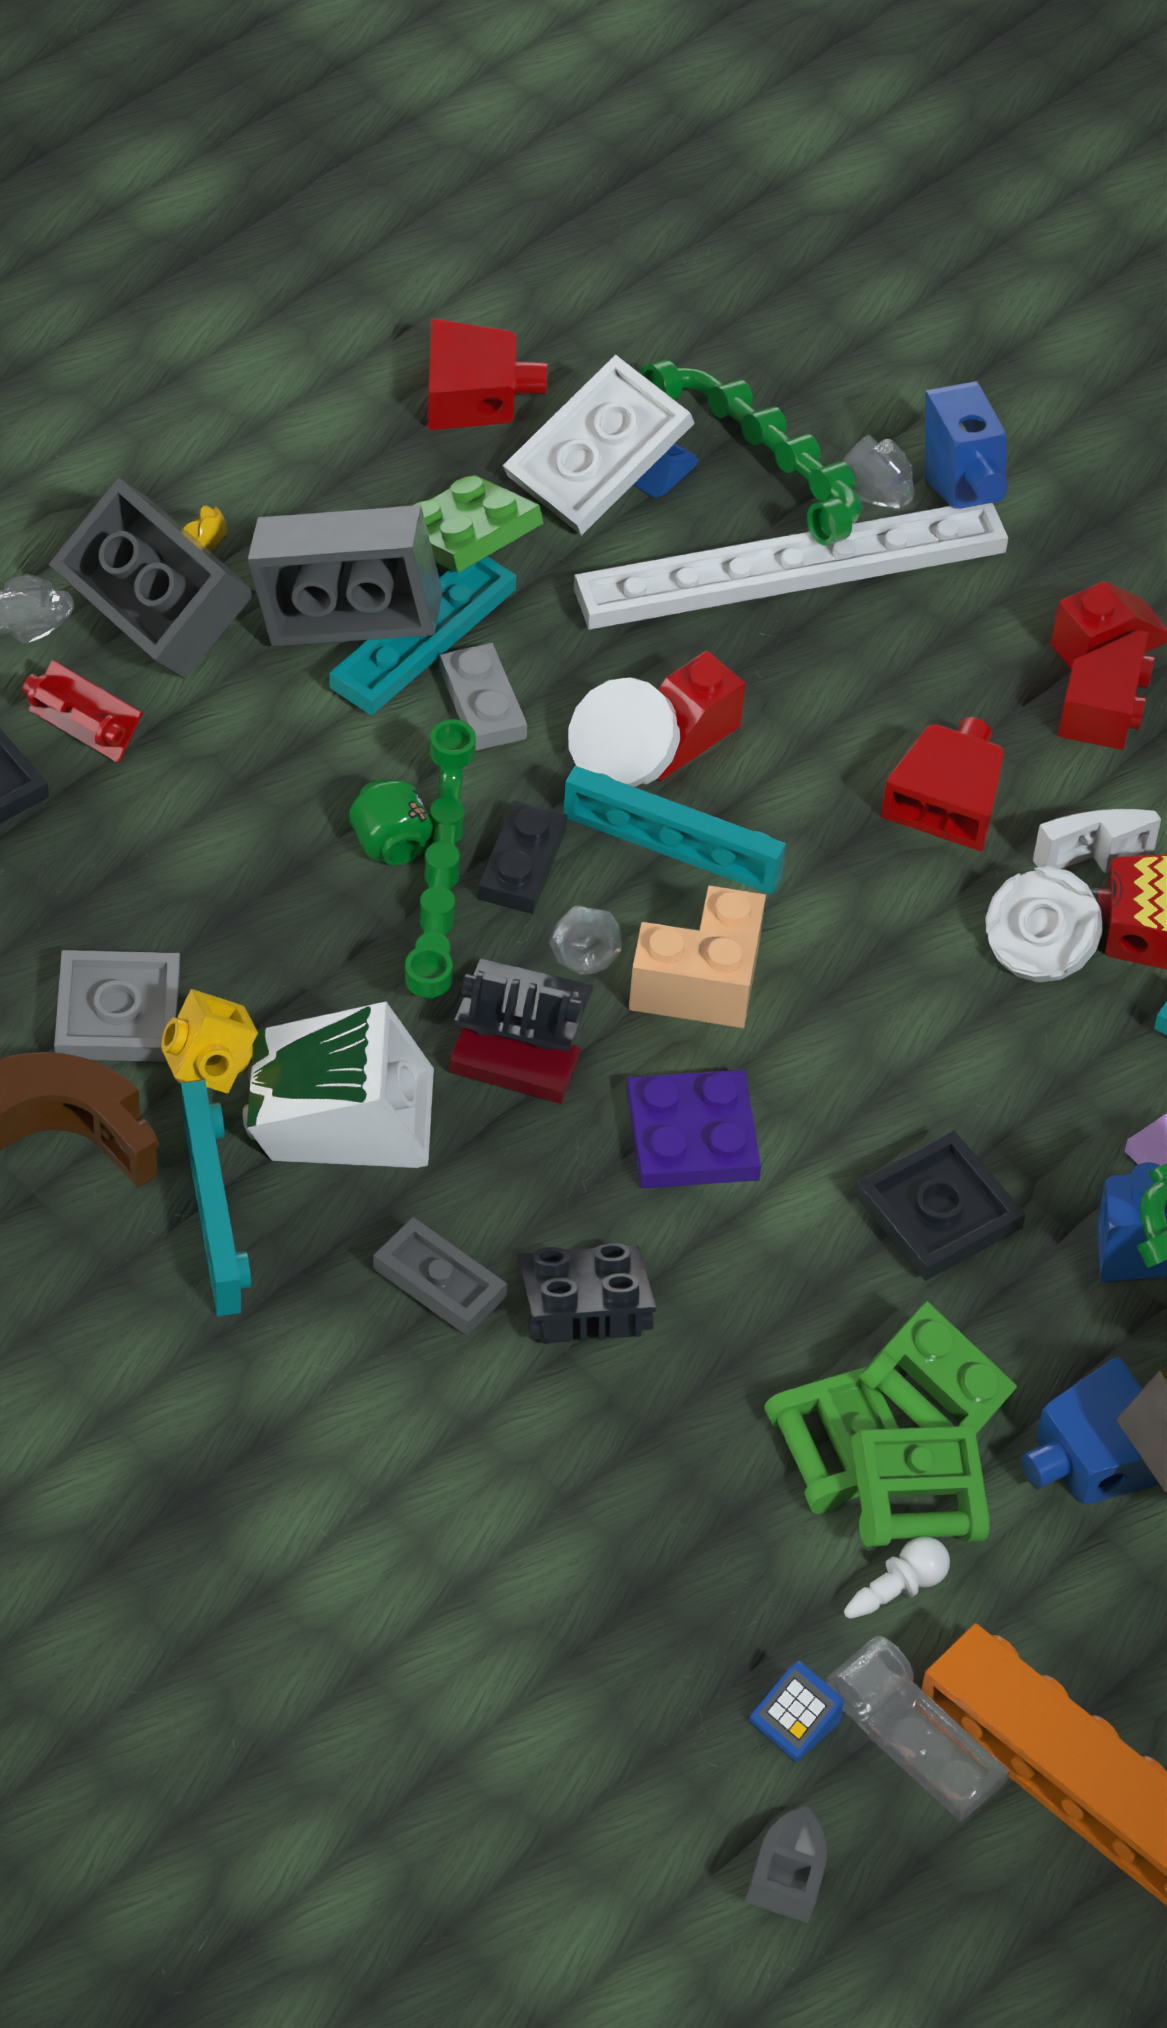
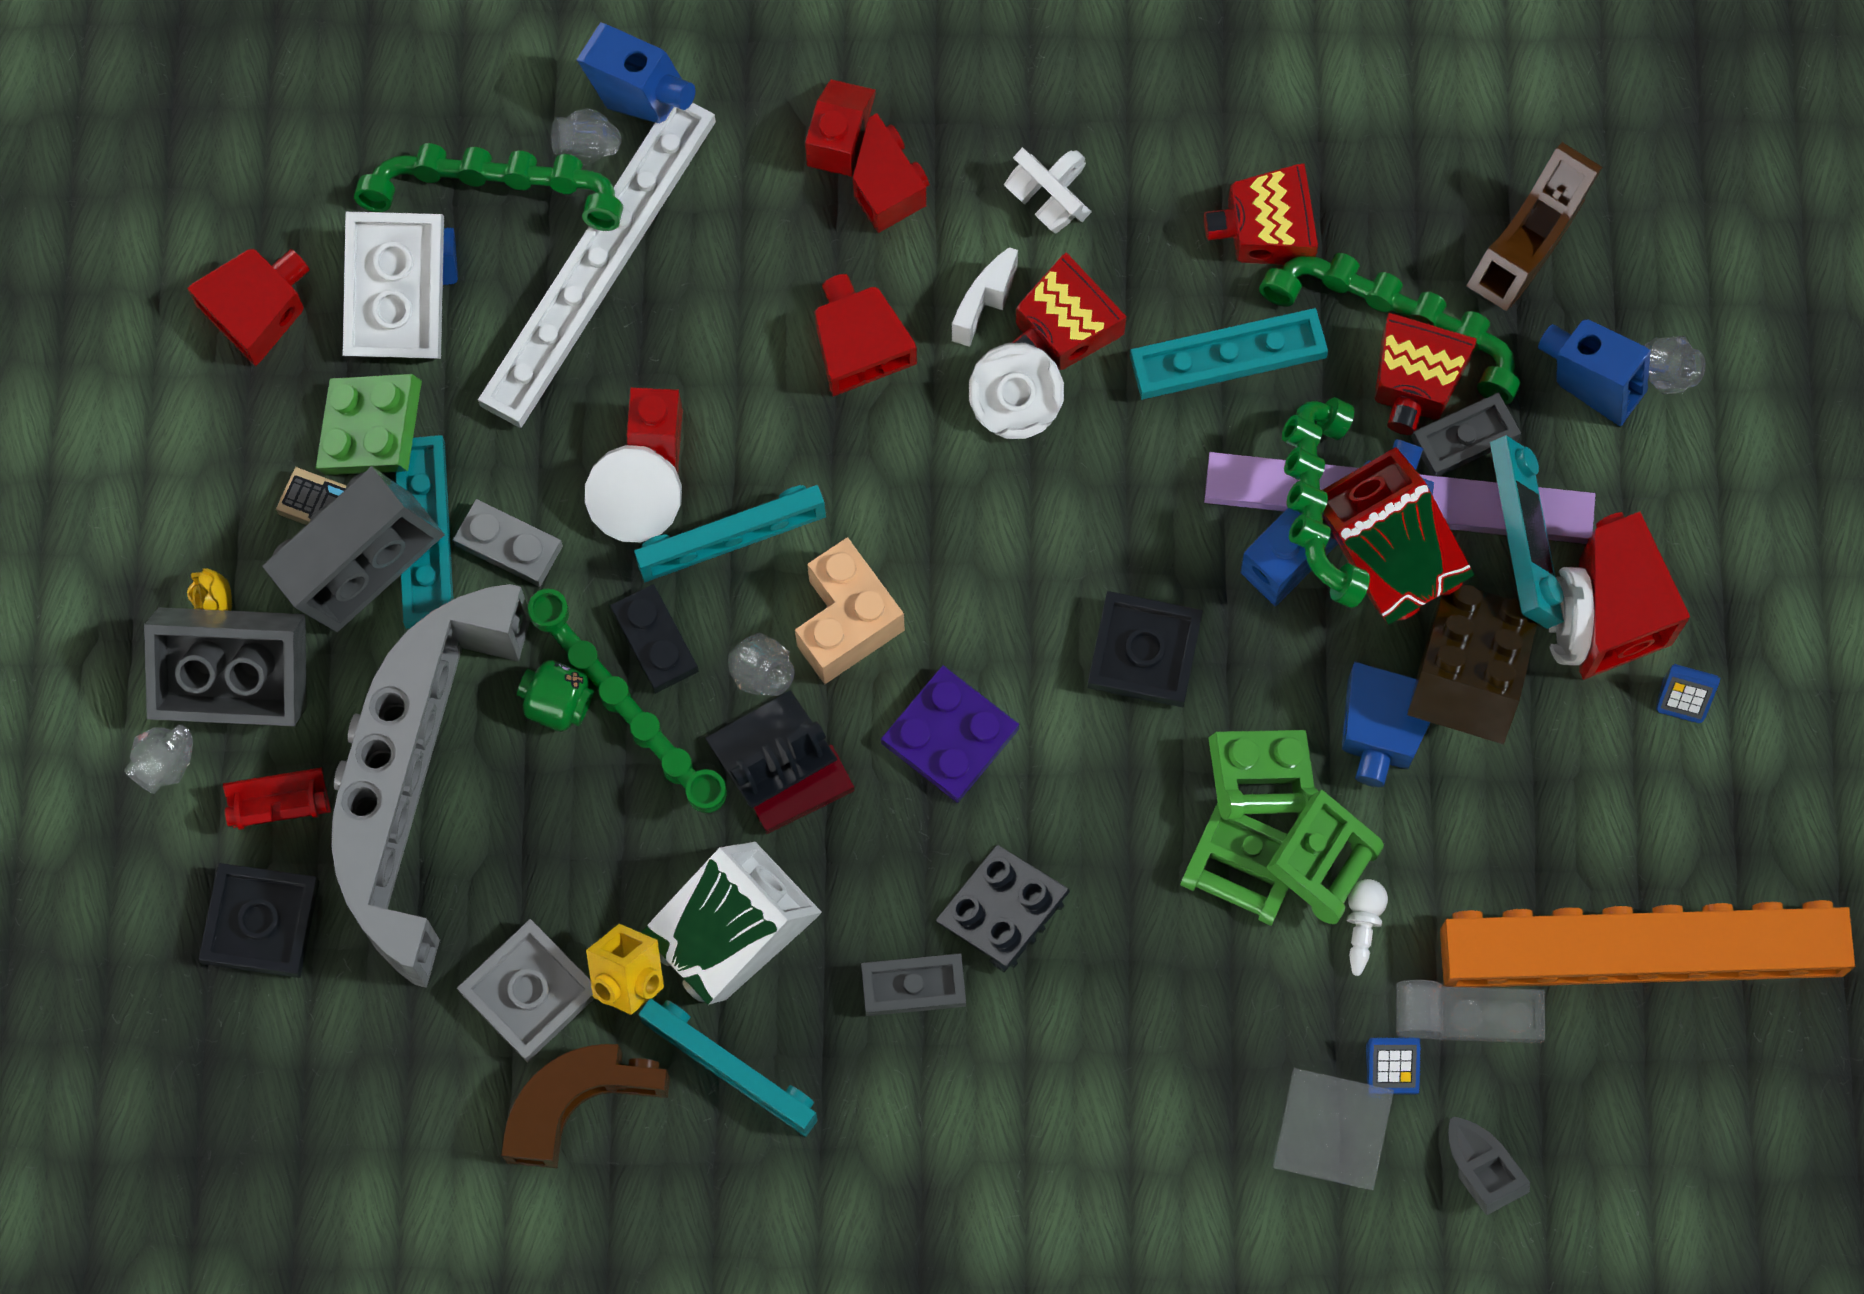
camera: 40 degrees left, 20 degrees up
none -> light grey slope [331,584,531,988]
none -> clear tile [1272,1068,1394,1191]

